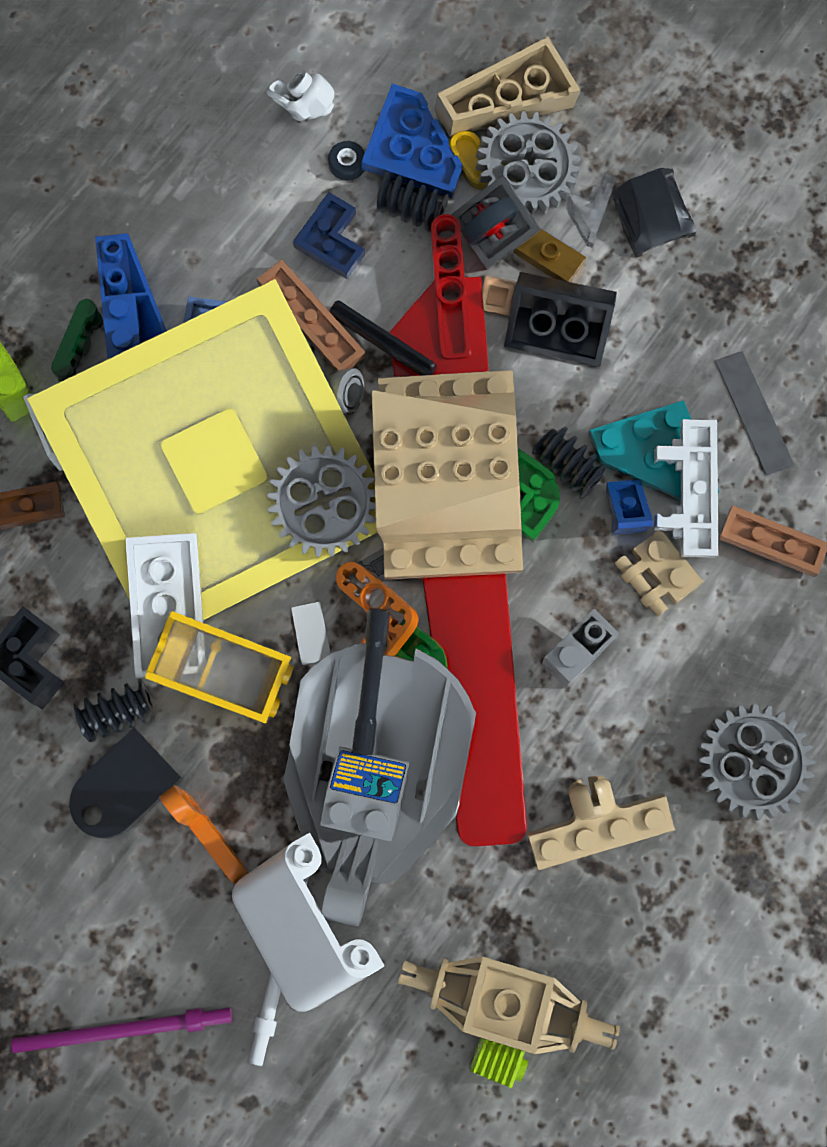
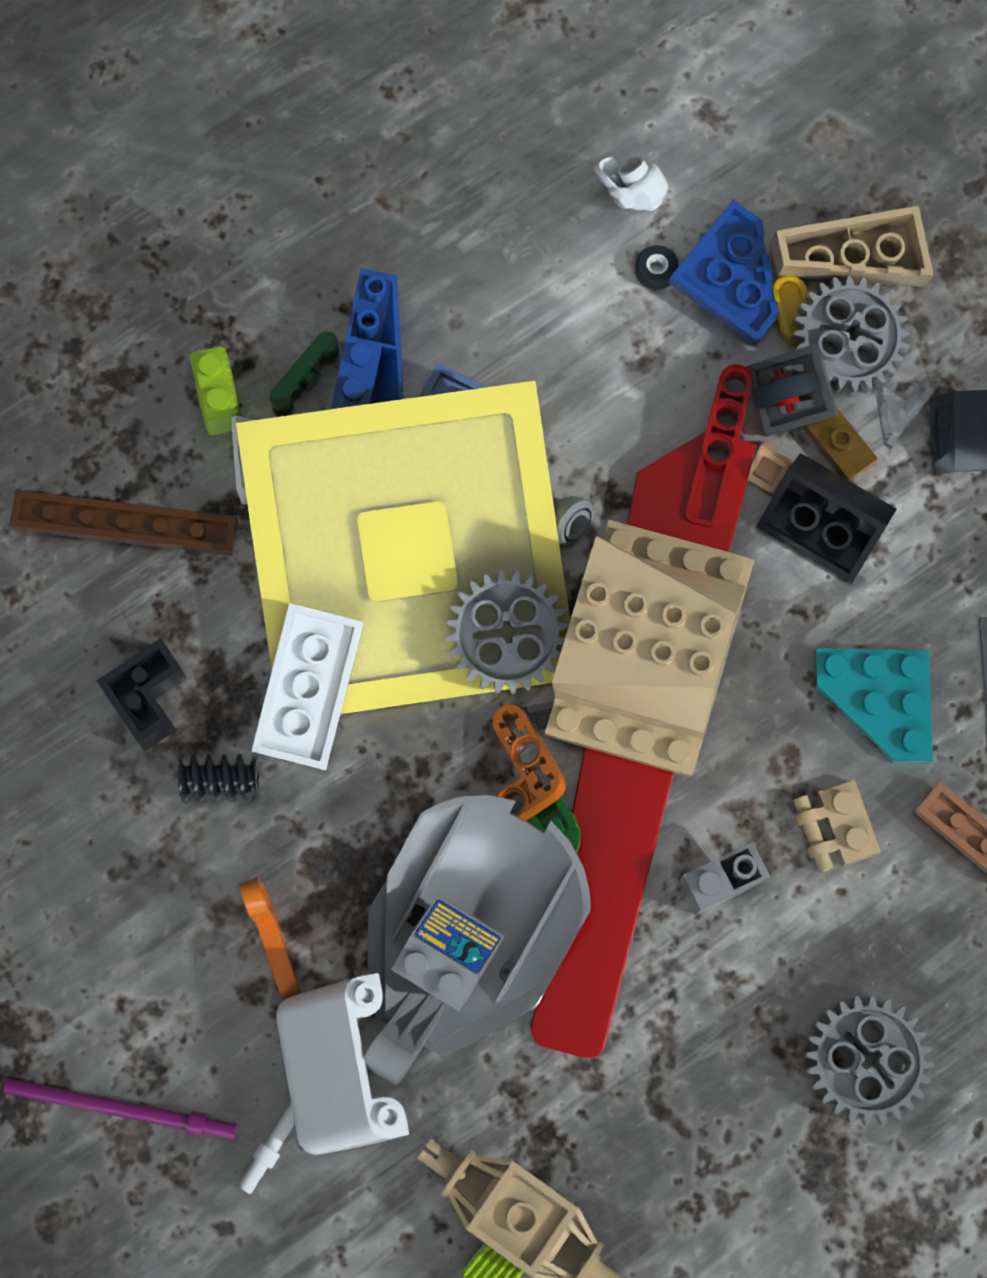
camera: 15 degrees right, 0 degrees up
black tile [69,728,183,839] -> none
clear door [144,611,294,723] -> none
nougat plate [257,260,366,372] -> none
white sticker [291,602,331,665] -> none
dark blue plate [293,192,365,279] -> none
black axle [329,301,437,376] -> none
black piece [352,608,391,755] -> none
black piece [377,171,449,232] -> none
green plate [518,448,560,543] -> none
tan plate [527,776,675,870] -> none
black piece [531,426,607,499] -> none
blue slope [606,479,653,535] -> none
white hinge [654,419,718,558] -> none

